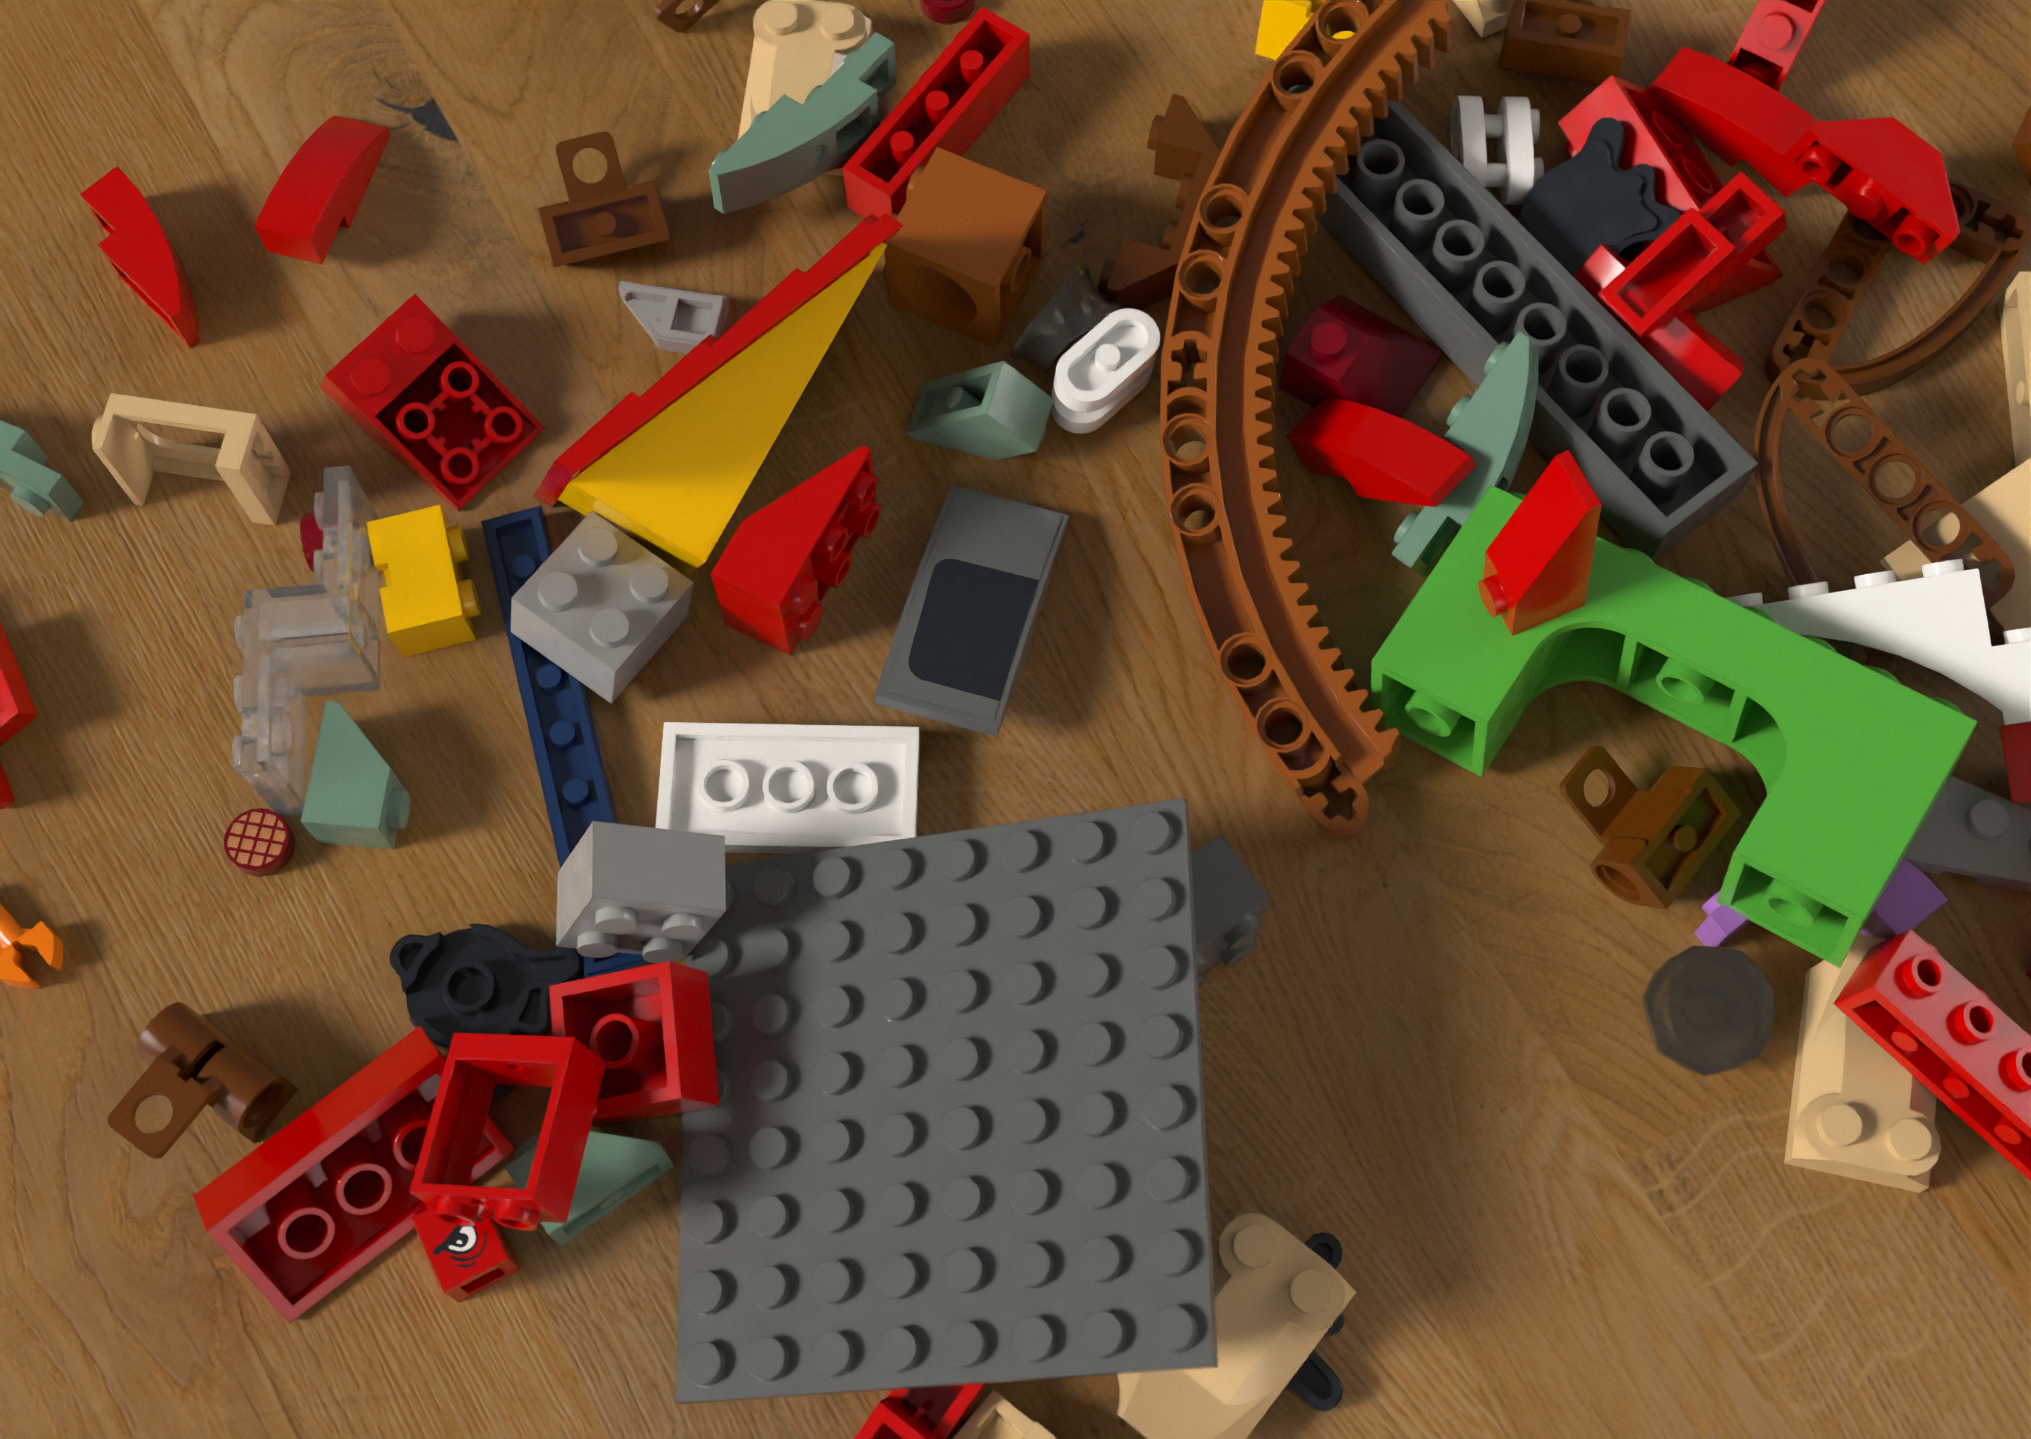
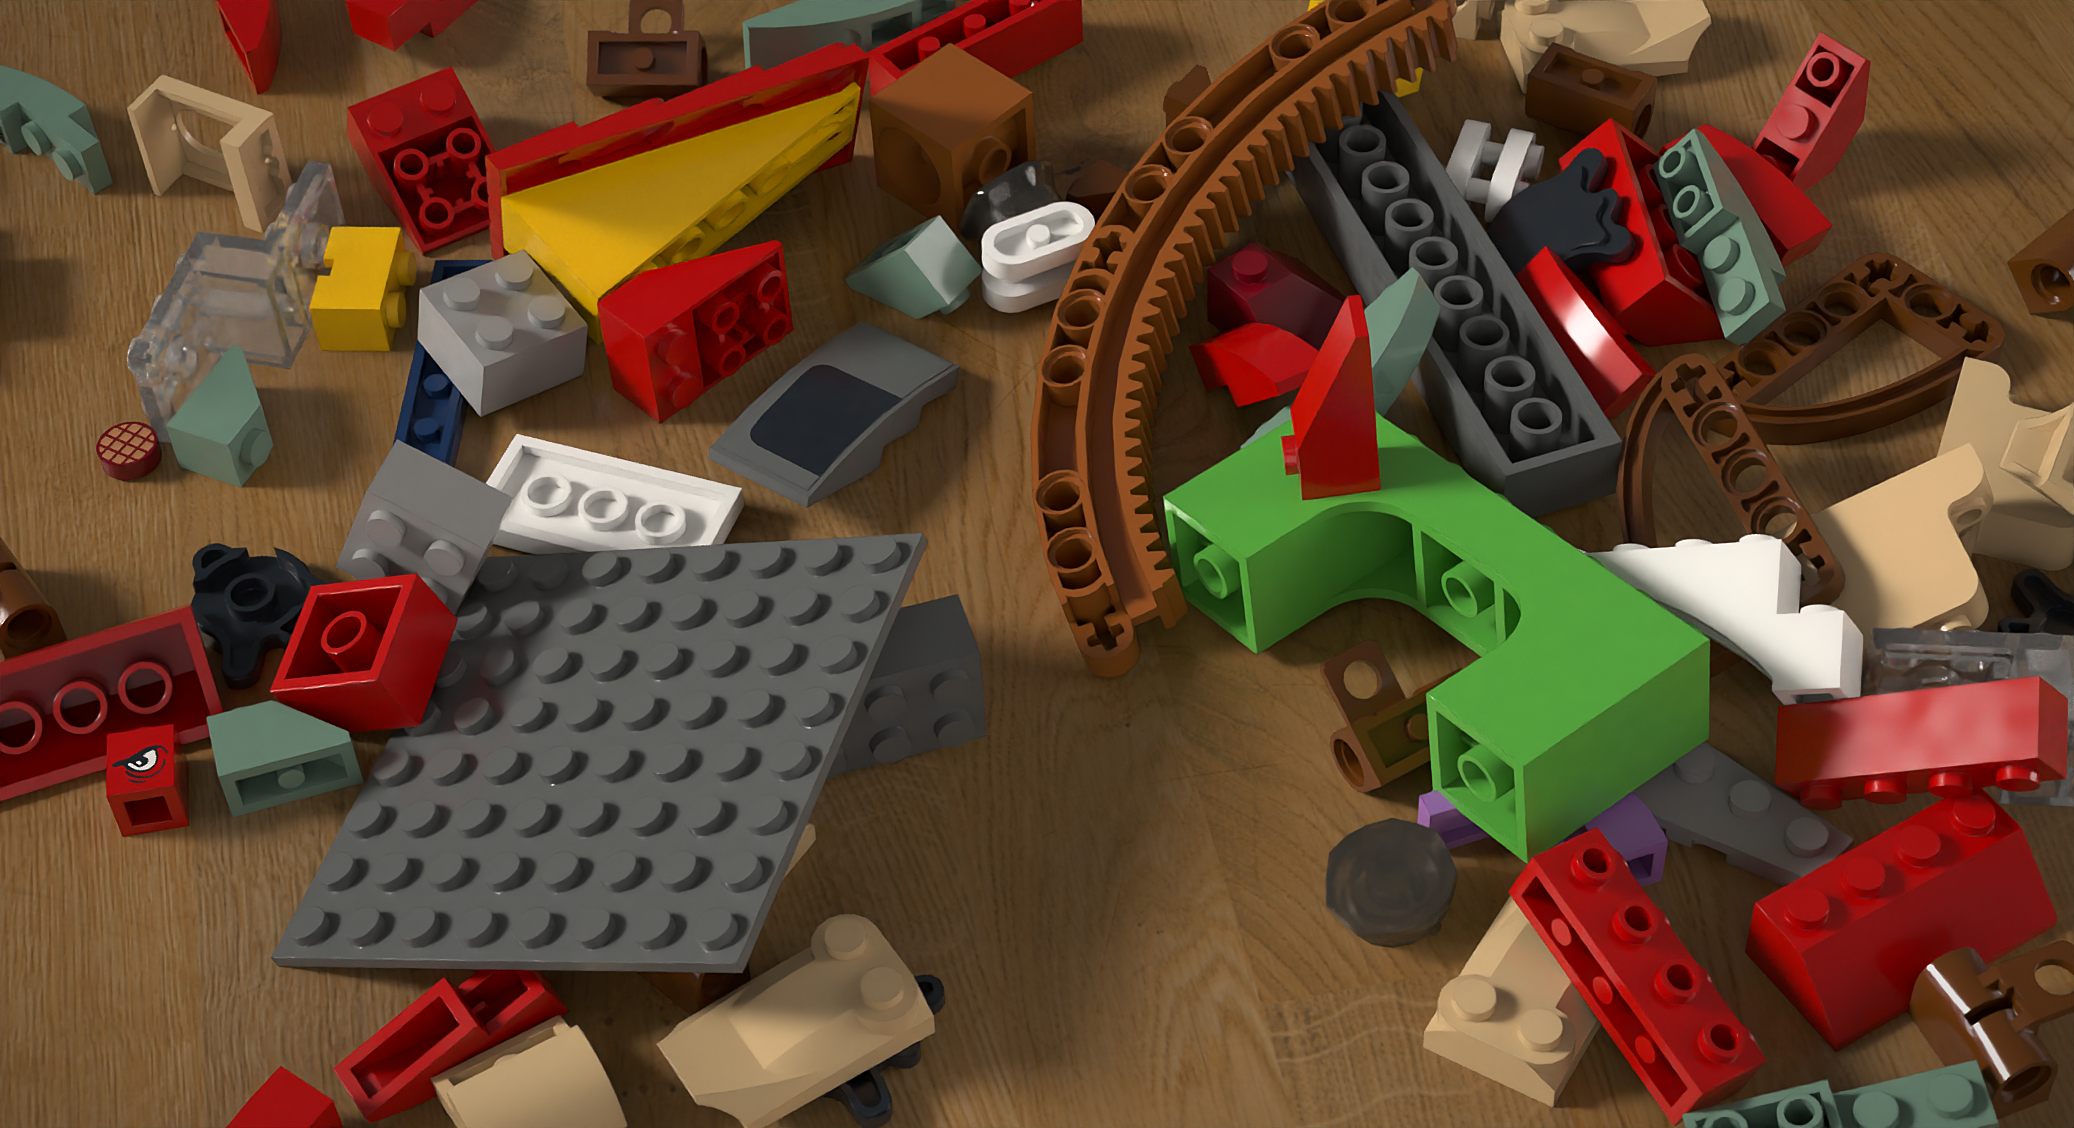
camera: 20 degrees right, 20 degrees down
red window [409,1033,606,1231] -> none
red slope [1598,172,1787,338] -> none
red slope [1783,117,1960,265] -> none
none -> sand green slope [1652,128,1787,346]

